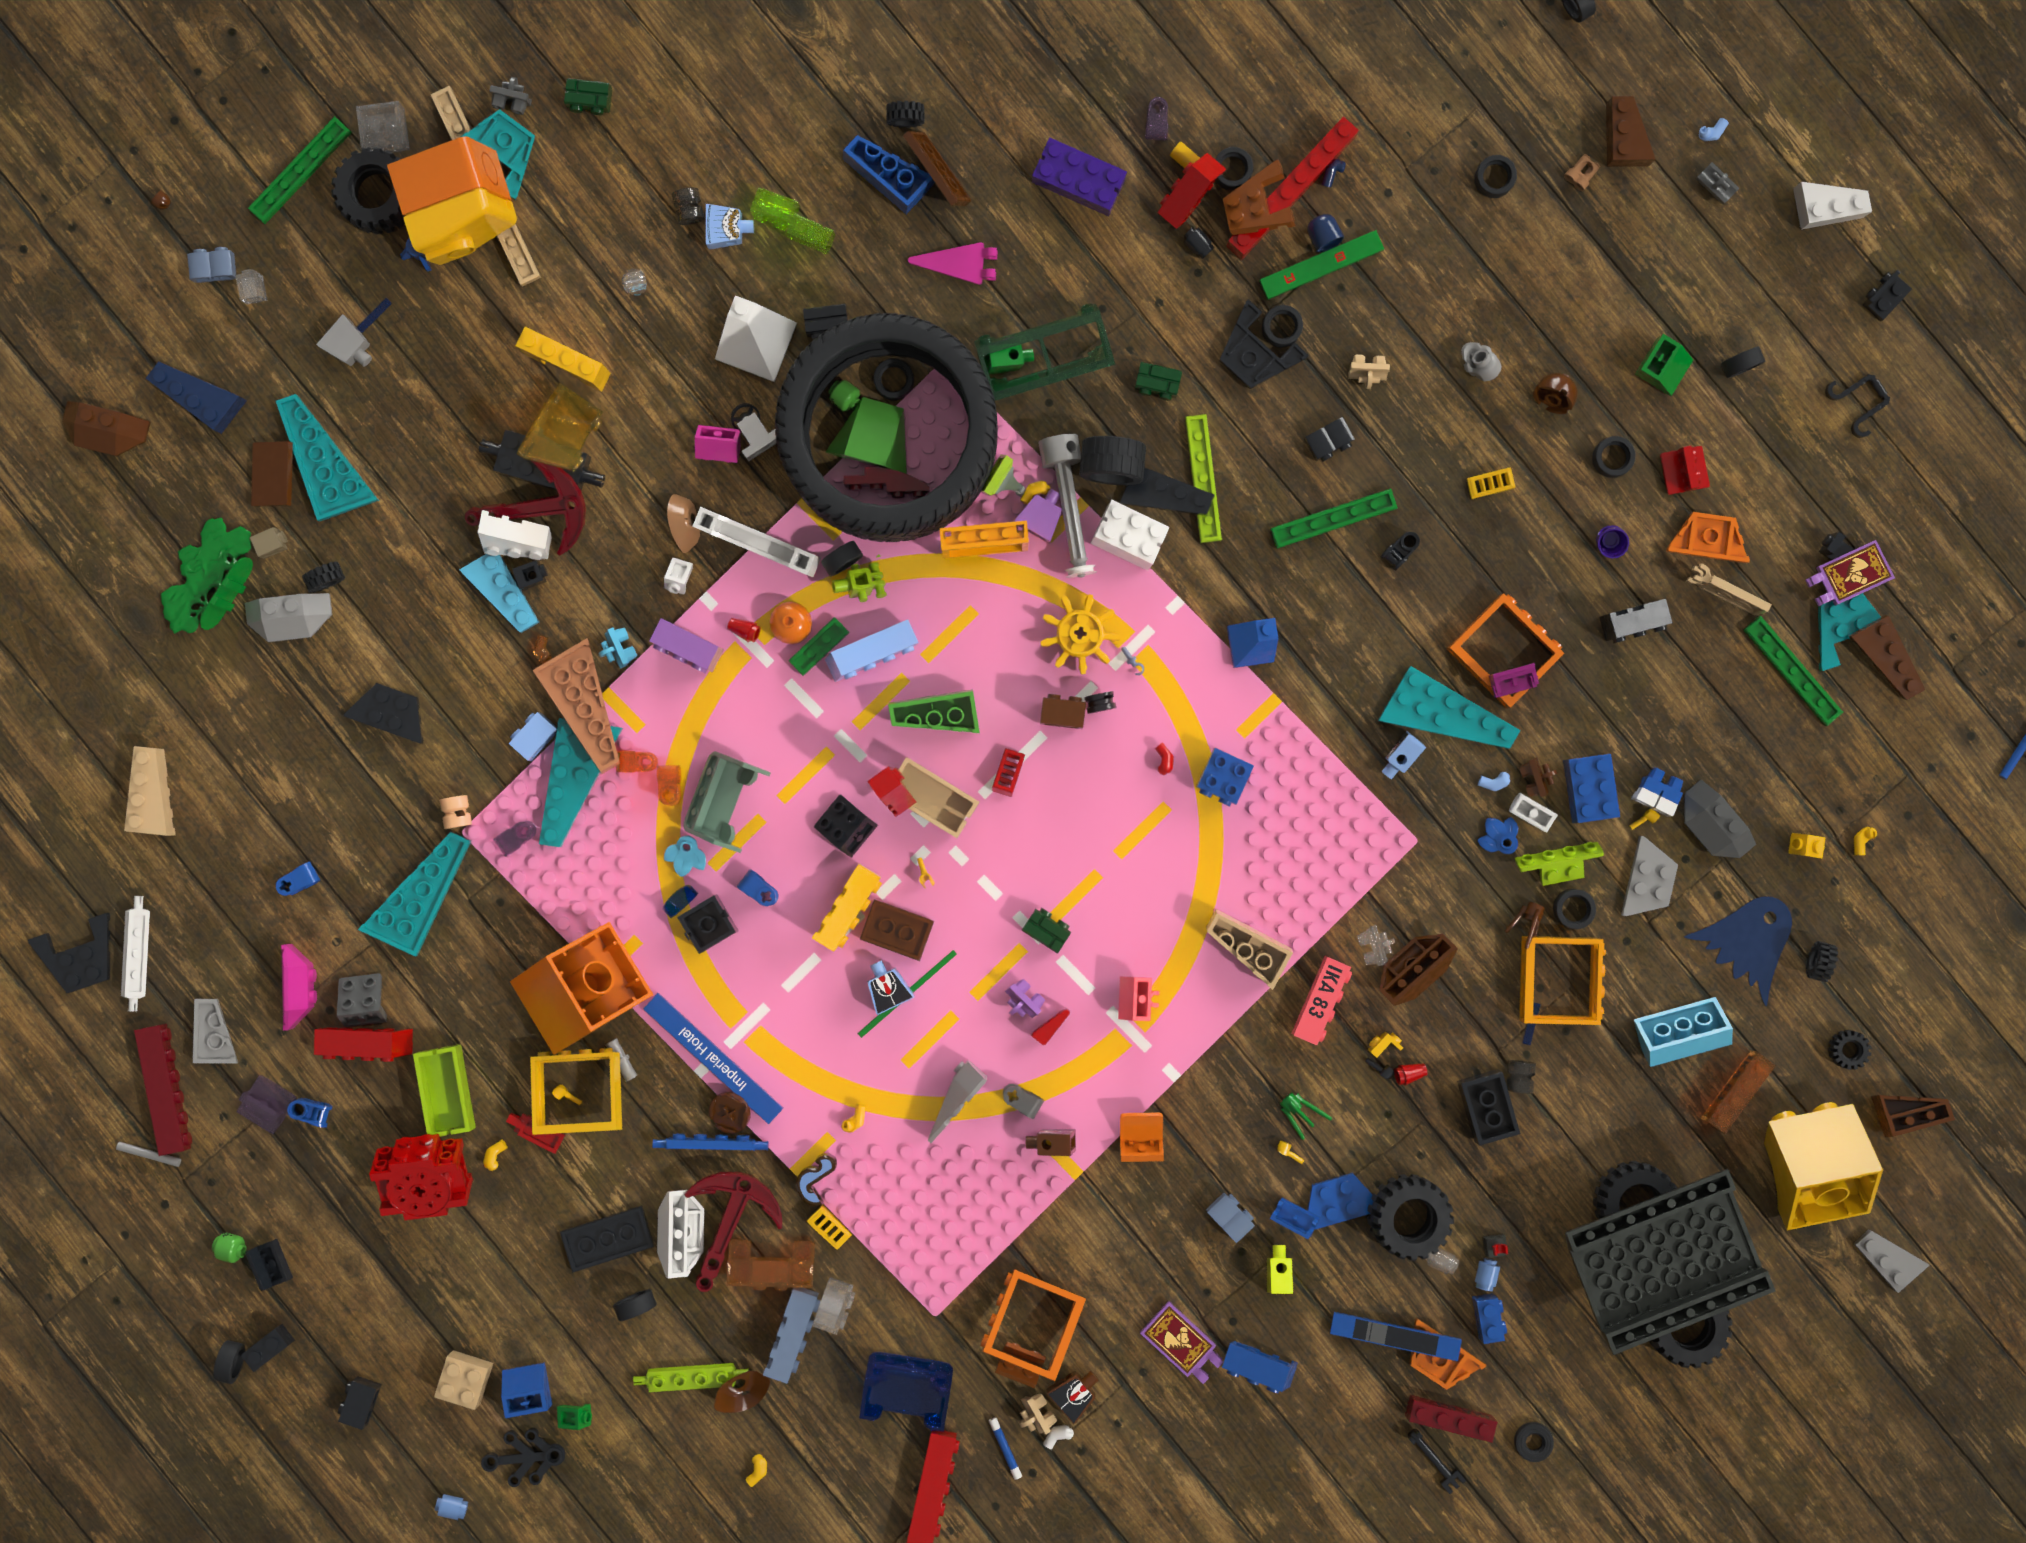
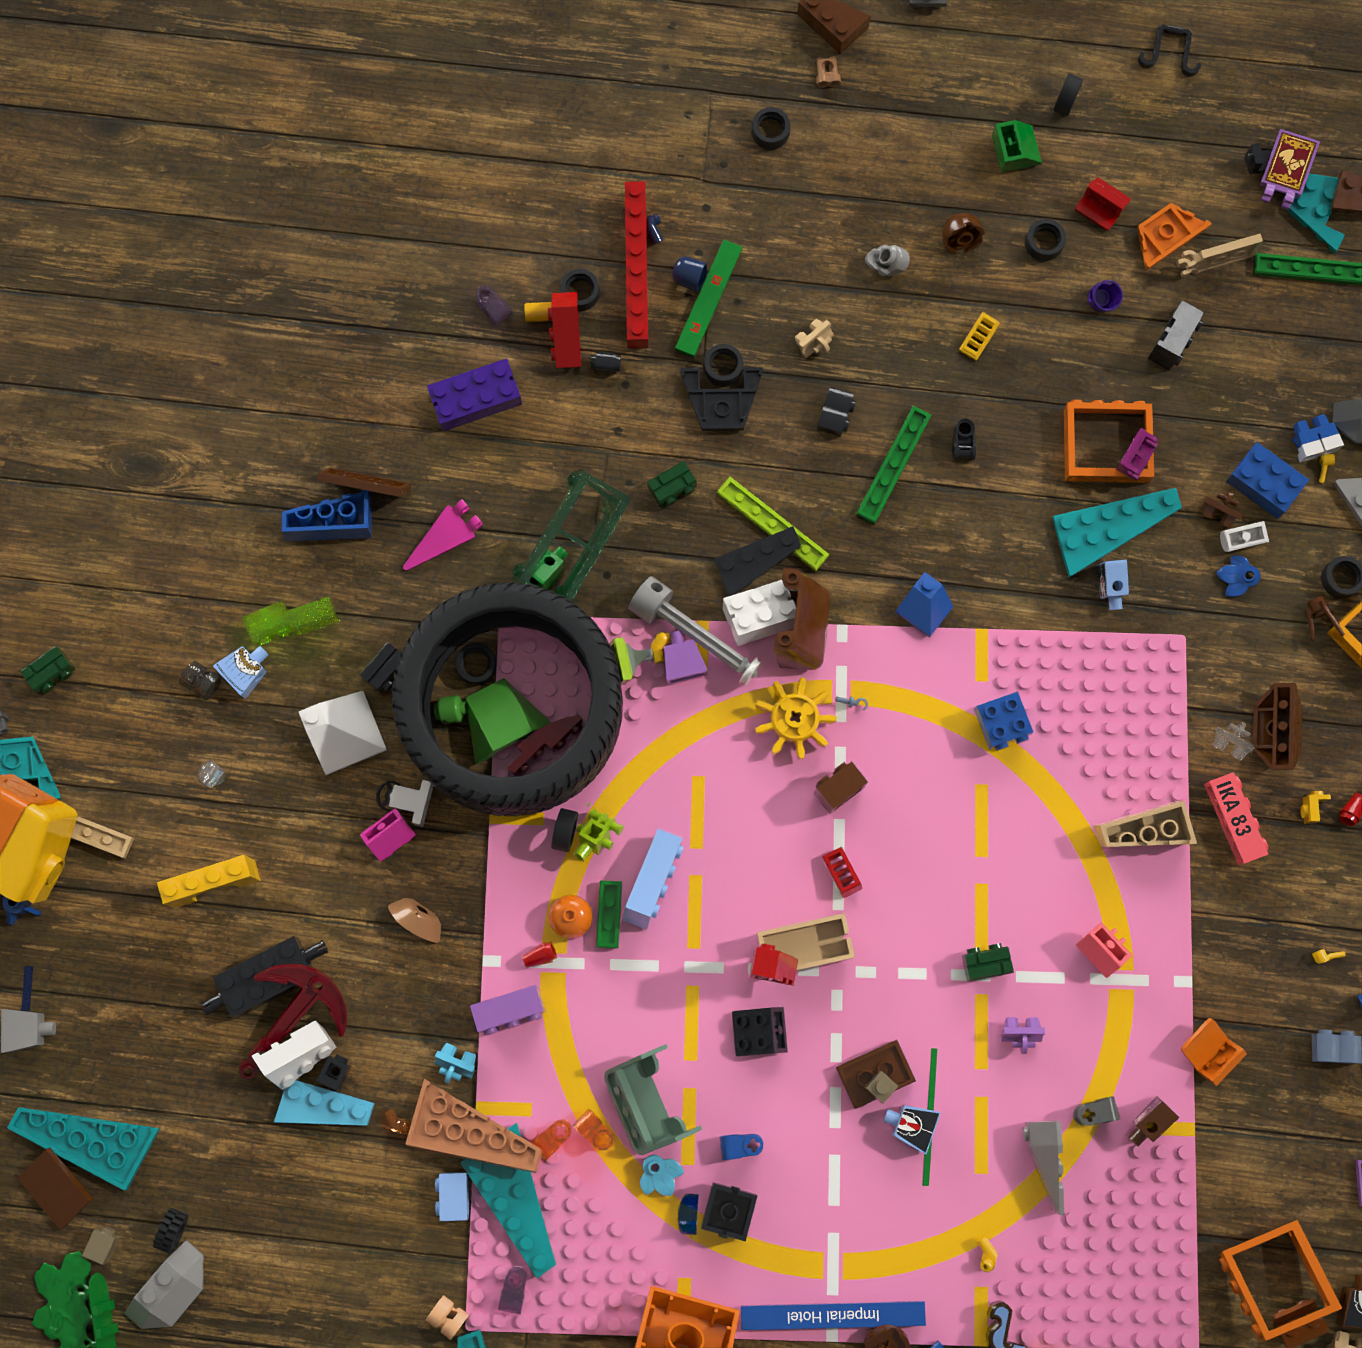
camera: 45 degrees left, 10 degrees down
black wing [344,683,424,744] -> none
clear yellow windscreen [516,383,603,470] -> none
white bracket [664,558,693,595] -> none
white arch [692,507,821,577] -> none
yellow wedge [812,864,882,952] -> none
black tyre [886,101,925,128] -> none
bright green wedge [888,689,980,733] -> none
yellow hand [917,858,935,889] -> none
light orange window [940,521,1029,559] -> none
red slope [1031,1008,1070,1046] -> none
black tyre [1079,436,1146,485] -> none
black wheel [1084,691,1117,714] -> none
red arm [1155,742,1174,775] -> none
dark orange wing [1223,159,1296,235] -> none
green plant [1280,1092,1332,1140] -> none
black hand [1365,1058,1394,1079] -> none
light blue arm [1478,772,1510,791] -> none
lime bracket [1515,842,1604,886] -> none
none -> reddish brown windscreen [773,568,830,670]
none -> dark tan brick [864,1071,898,1104]

